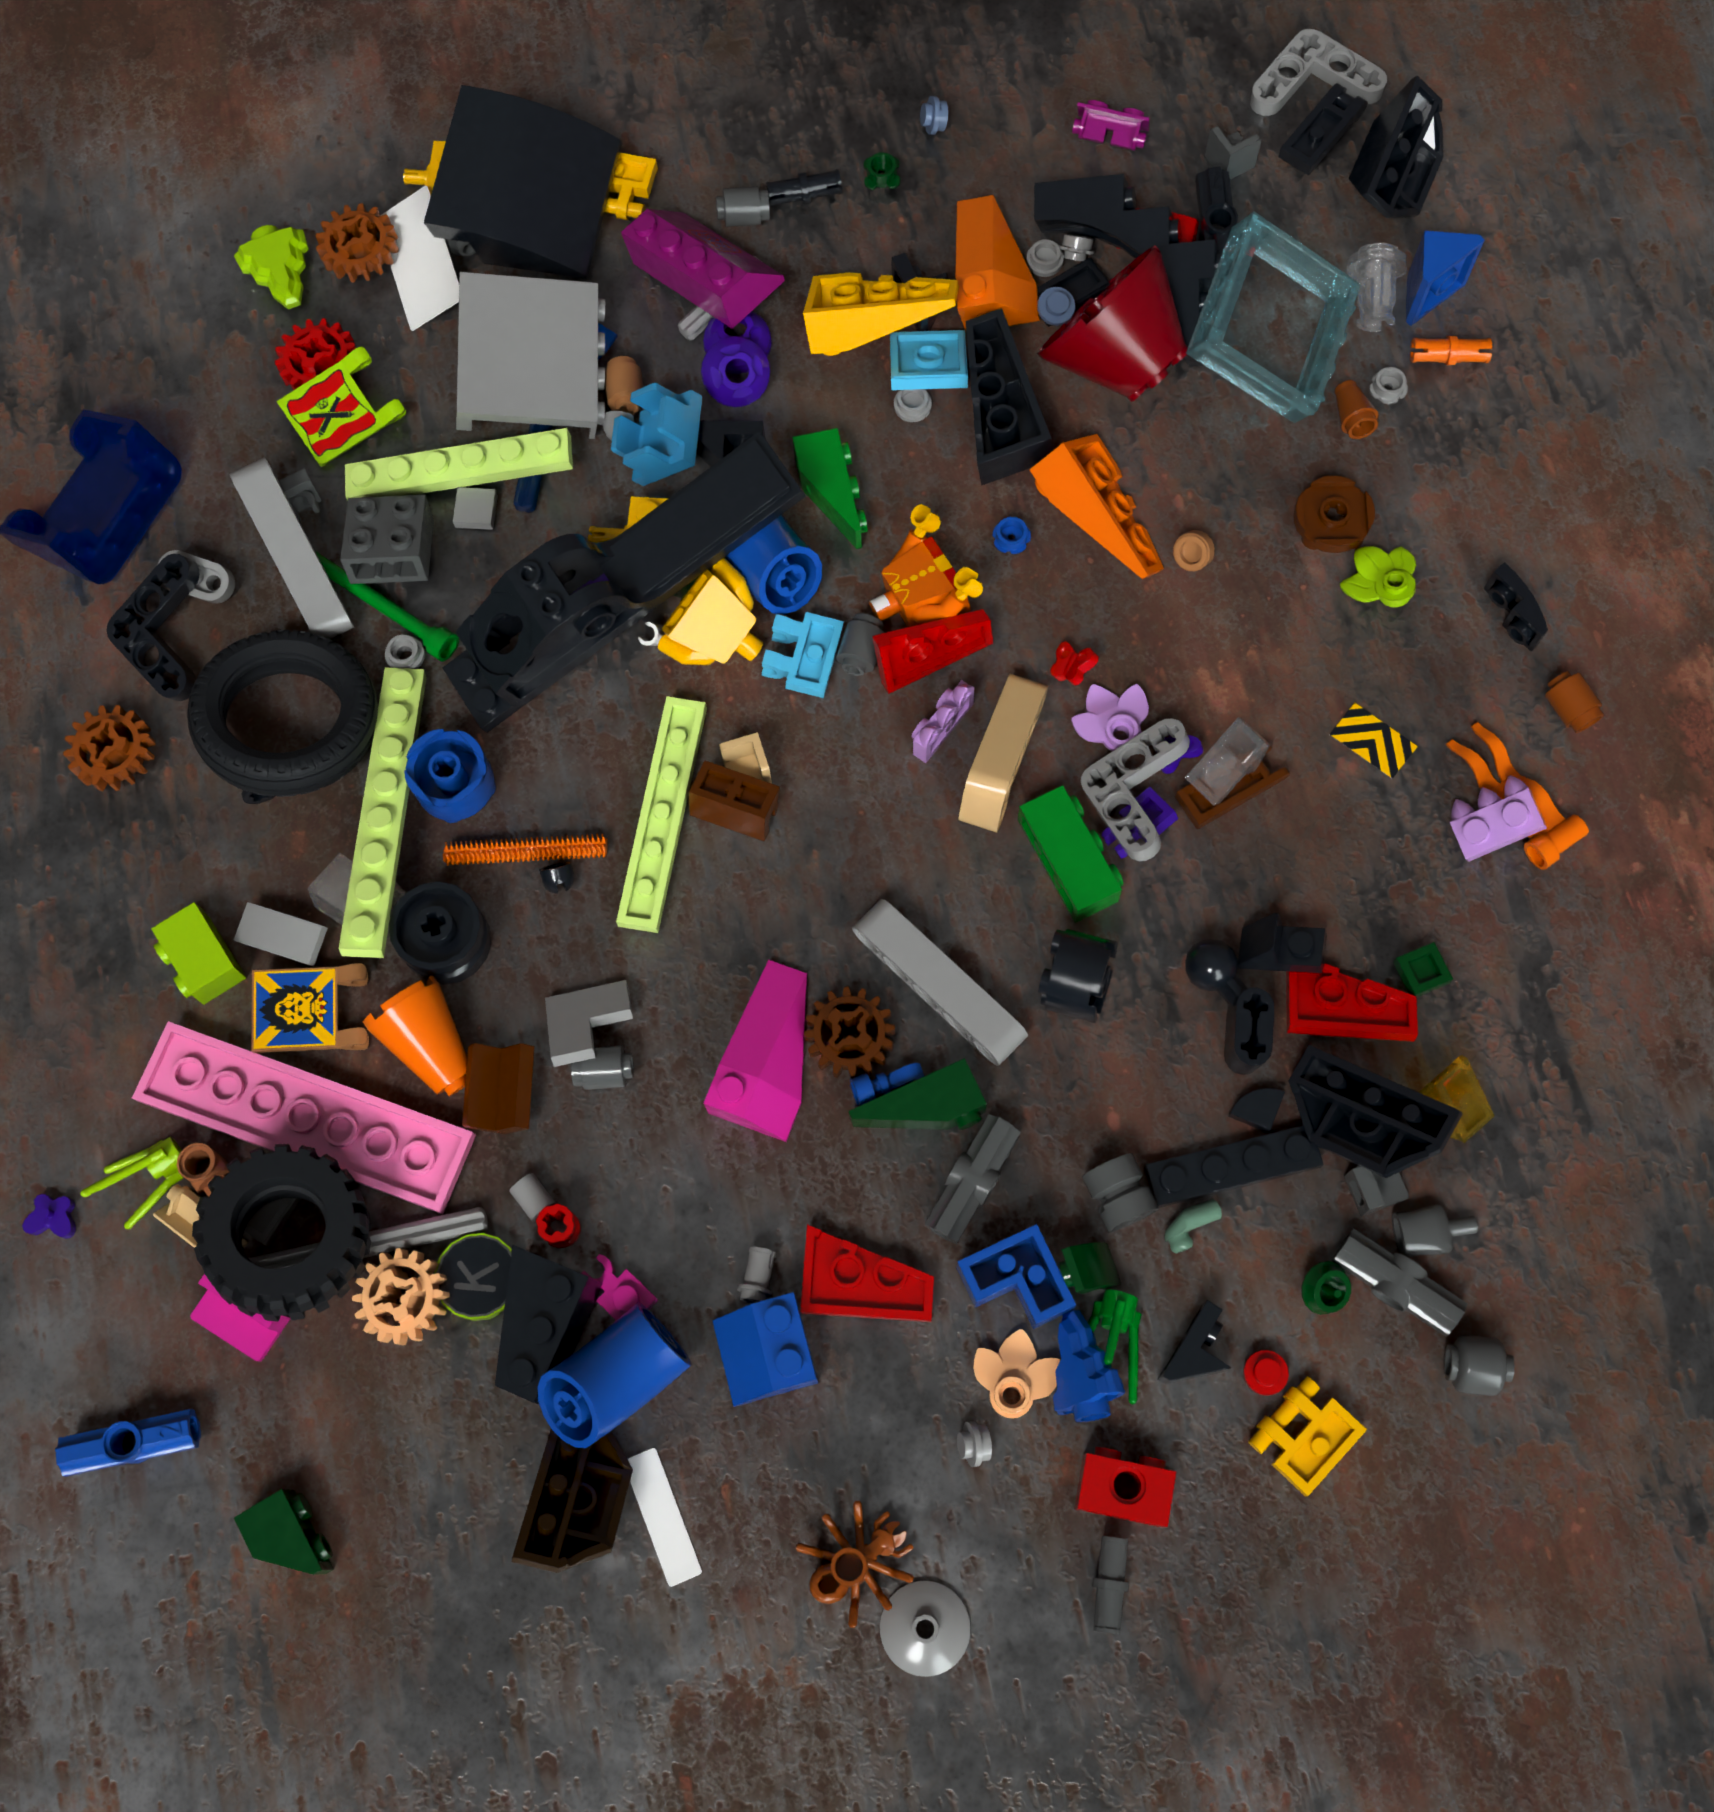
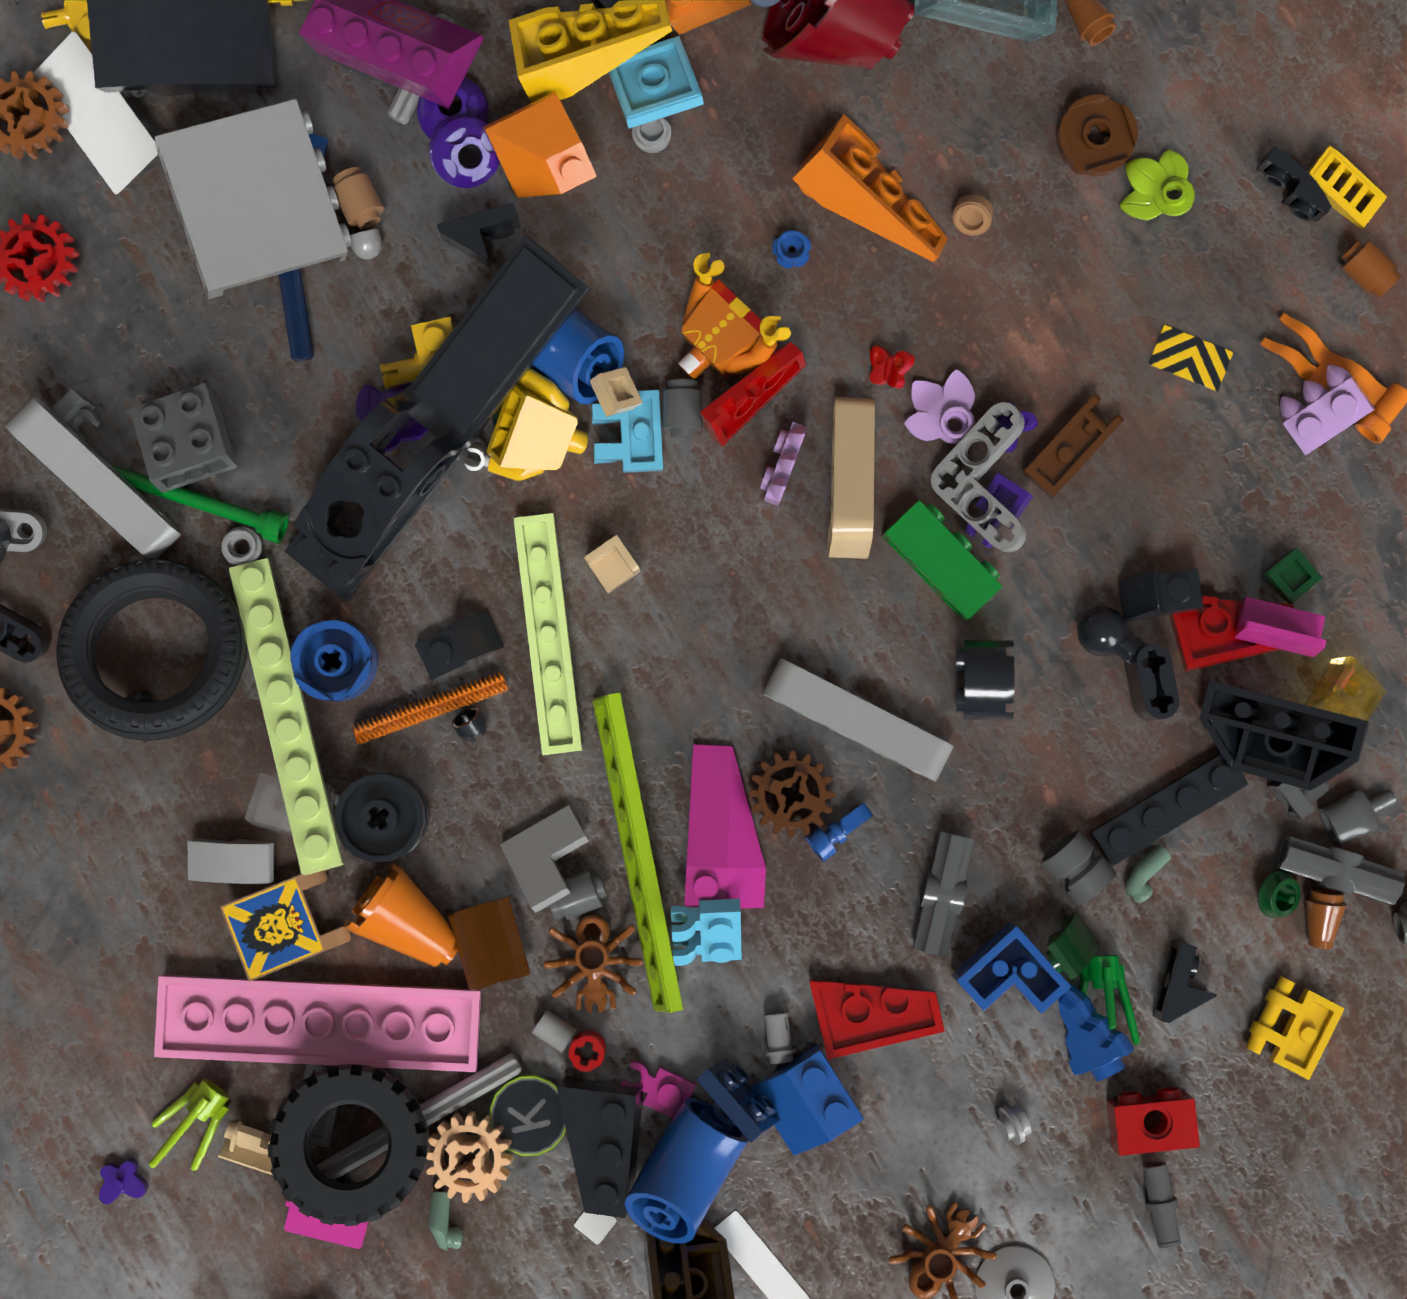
camera: 30 degrees left, 15 degrees up
lime brick [151,902,246,1005] -> none
nougat axle [177,1143,229,1197] -> none
flag [276,346,406,467] -> none
yellowish green plate [345,428,573,500] -> none
light grey tile [453,487,498,530] -> none
dark azure panel [611,383,702,486] -> none
reddish brown hinge [689,760,780,841] -> none
green slope [792,428,868,549] -> none
dark green slope [848,1058,987,1130] -> none
black wedge [965,308,1053,485] -> none
light nougat plate [973,1329,1060,1419] -> none
clear slope [1185,717,1270,806] -> none
black tile [1228,1088,1285,1133] -> none
red plate [1243,1350,1289,1396] -> none
none -> black slope [415,611,505,681]
none -> sand green arm [428,1192,463,1251]
none -> orange slope [484,92,597,198]
none -> dark orange animal [543,913,643,1014]
none -> white sticker [574,1212,617,1244]
none -> tan plate [590,367,643,417]
none -> lime tile [592,693,683,1013]
none -> medium azure plate [671,899,742,966]
none -> dark blue plate [696,1059,780,1143]
none -> dark pink panel [1235,597,1326,657]
none -> dark orange cone [1306,888,1347,949]
none -> yellow slope [1307,145,1387,229]

